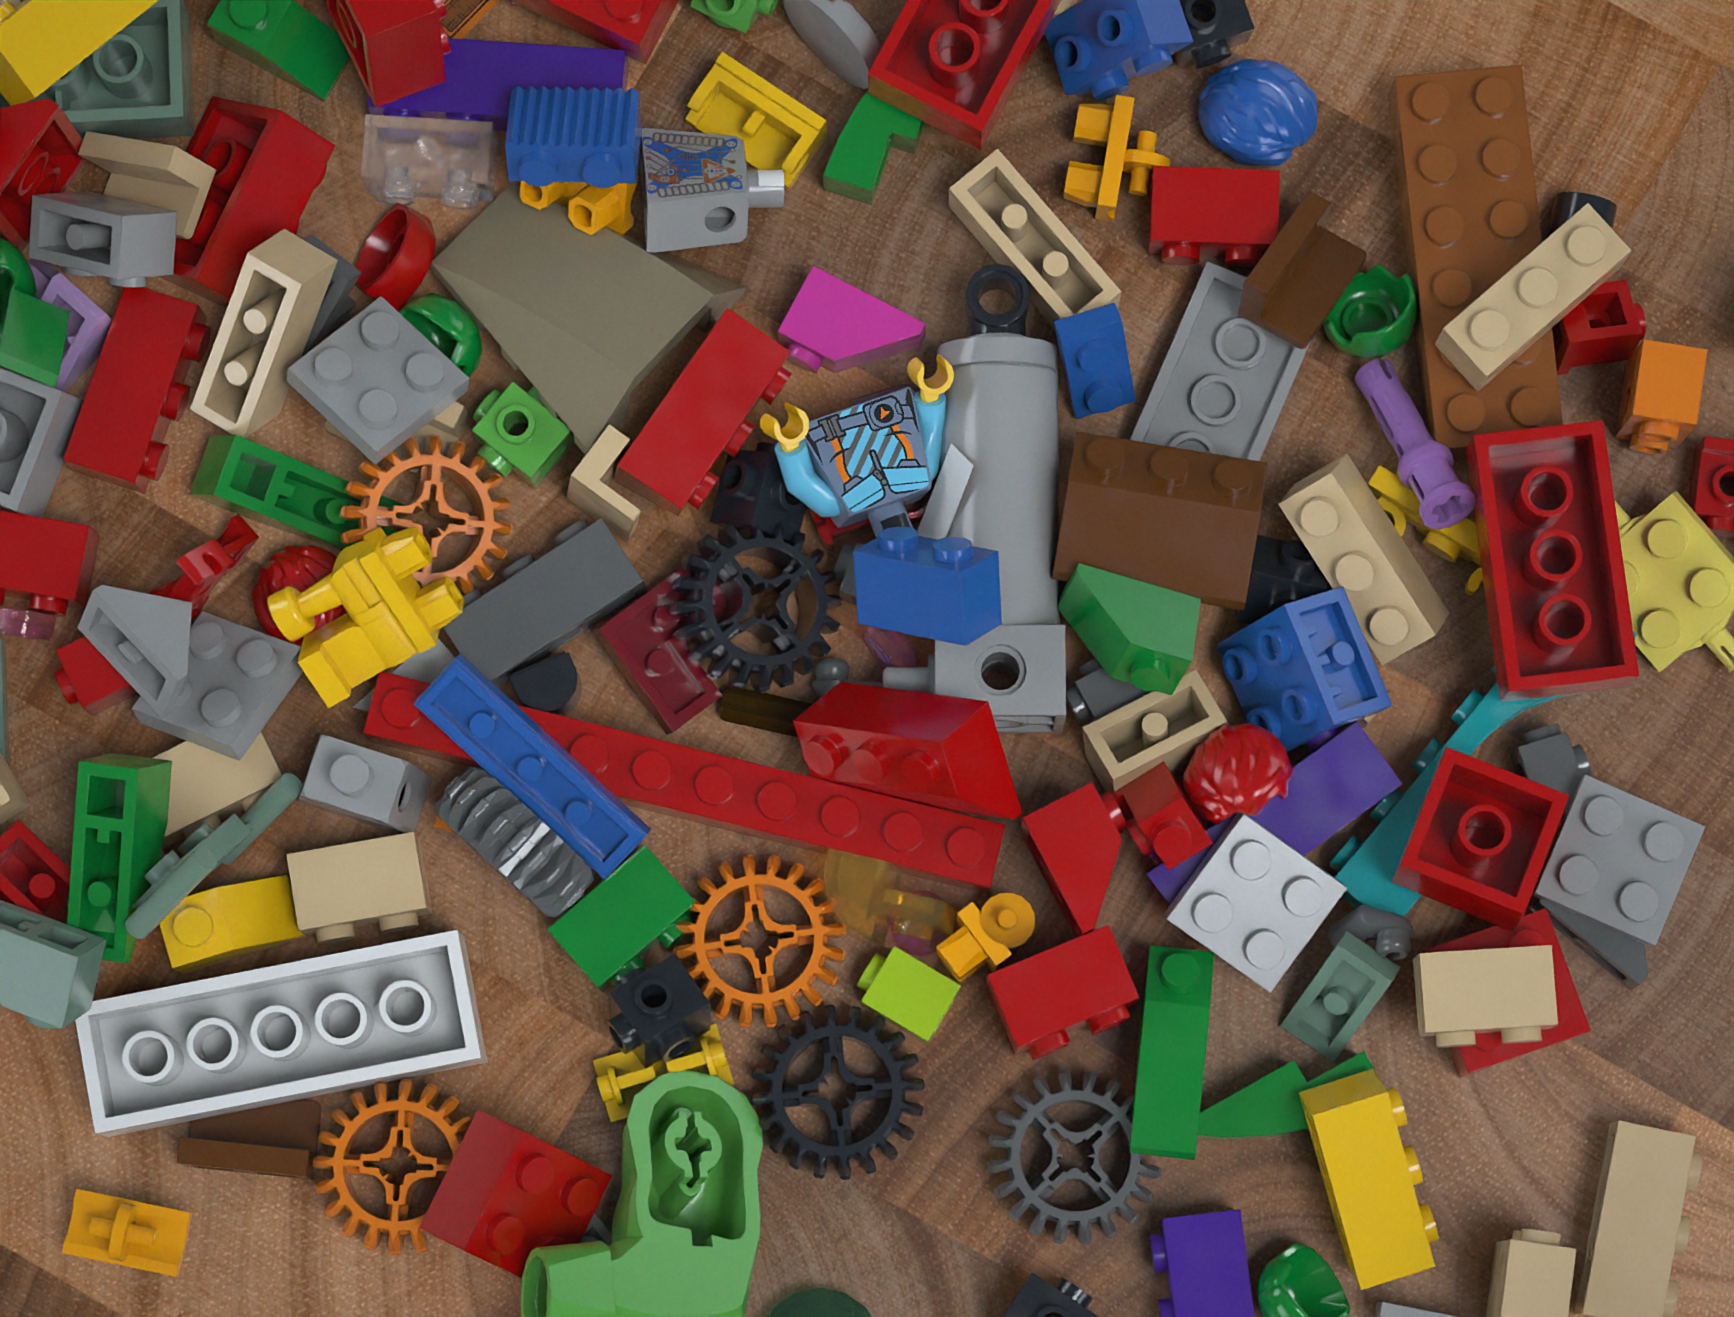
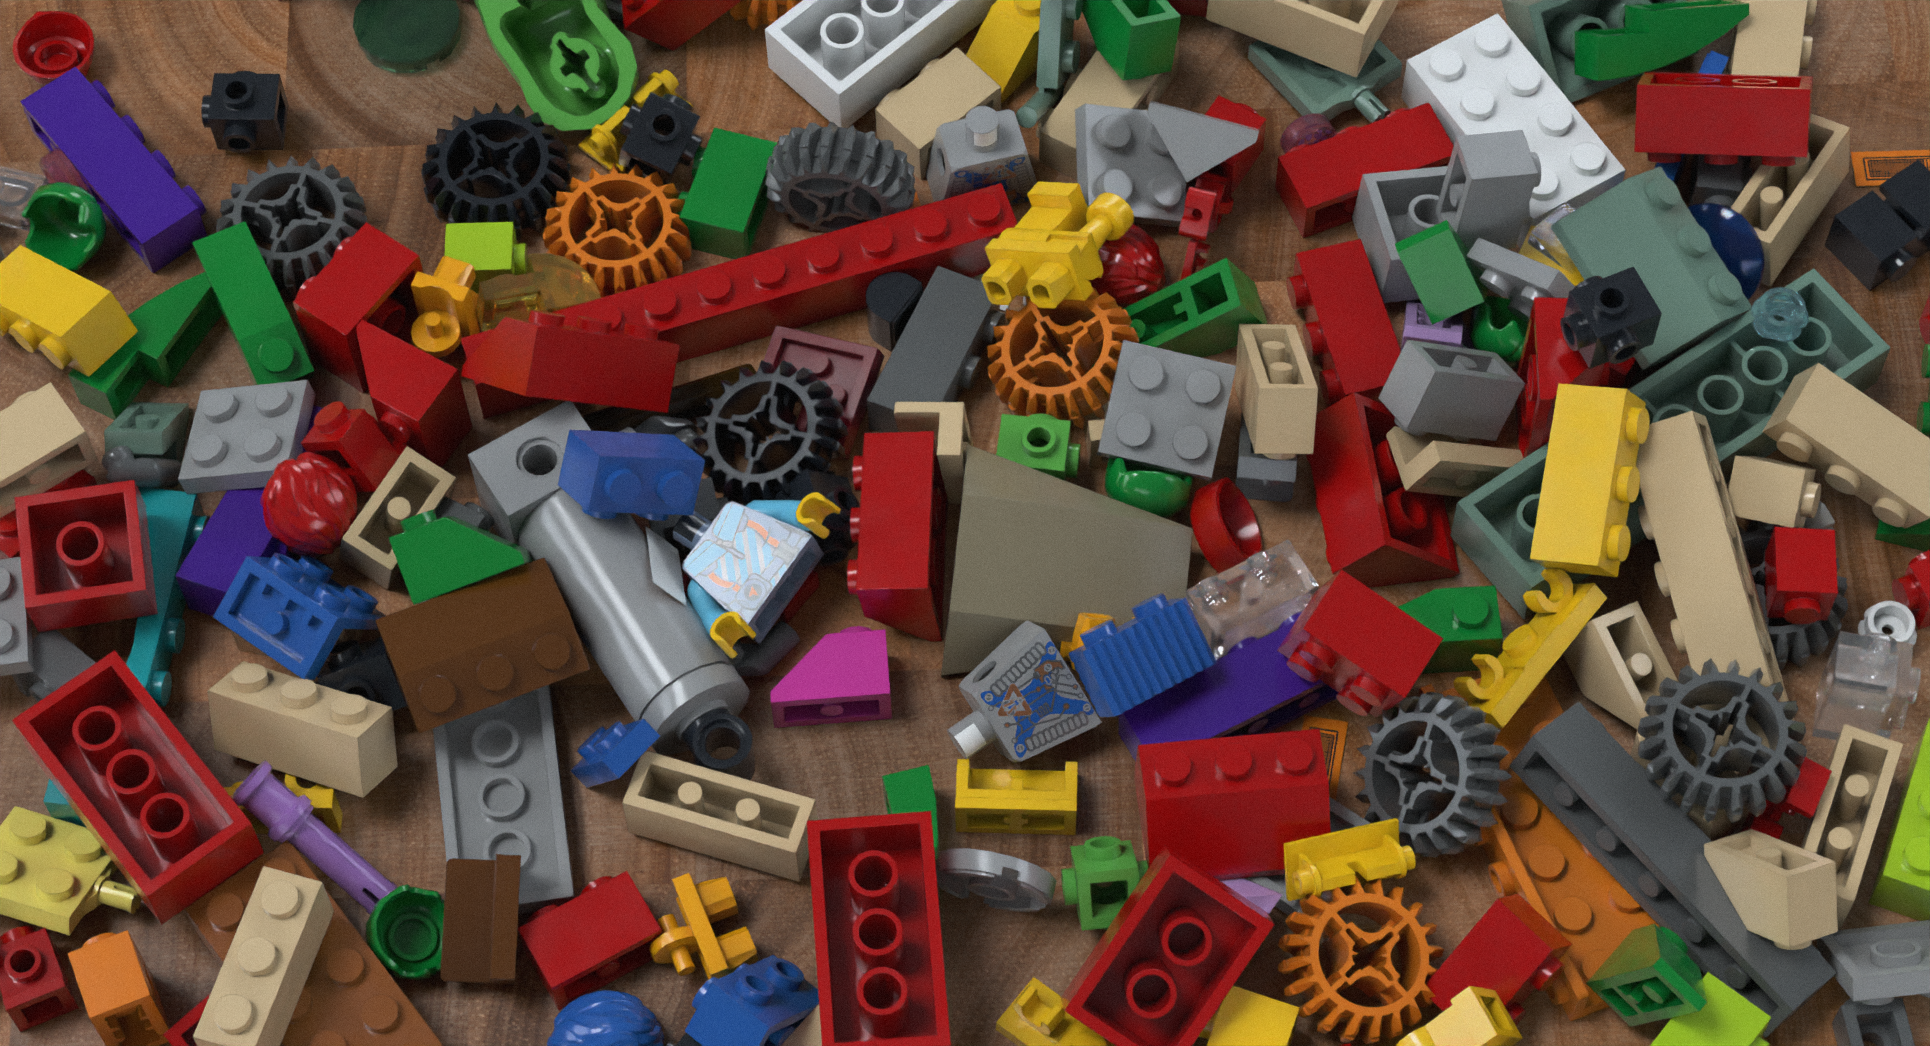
camera: 145 degrees right, 20 degrees down
blue tile [413,653,651,879] -> none

